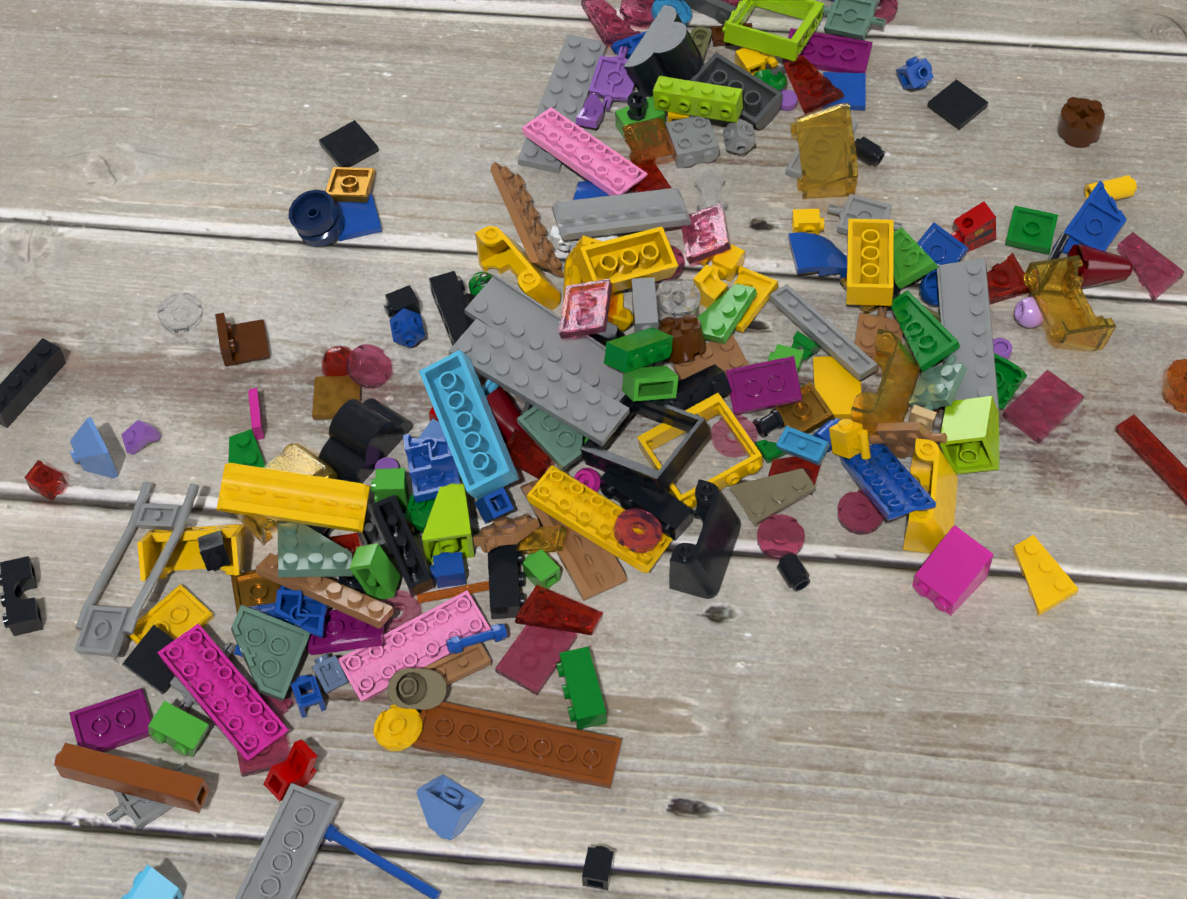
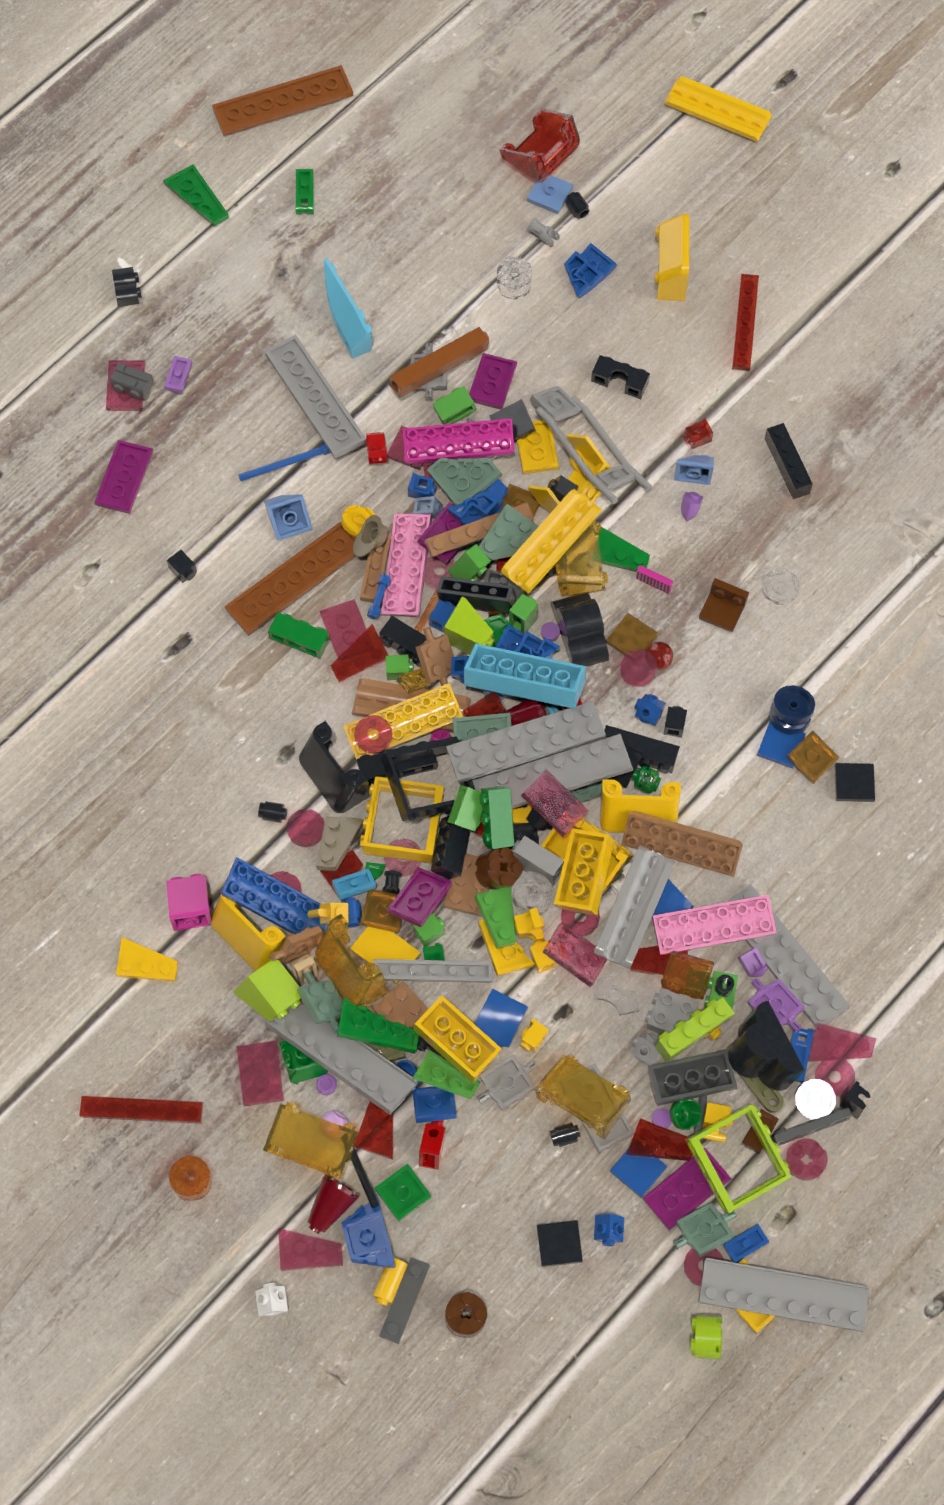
camera: 125 degrees right, 10 degrees up
none -> dark grey plate [379,1257,430,1344]

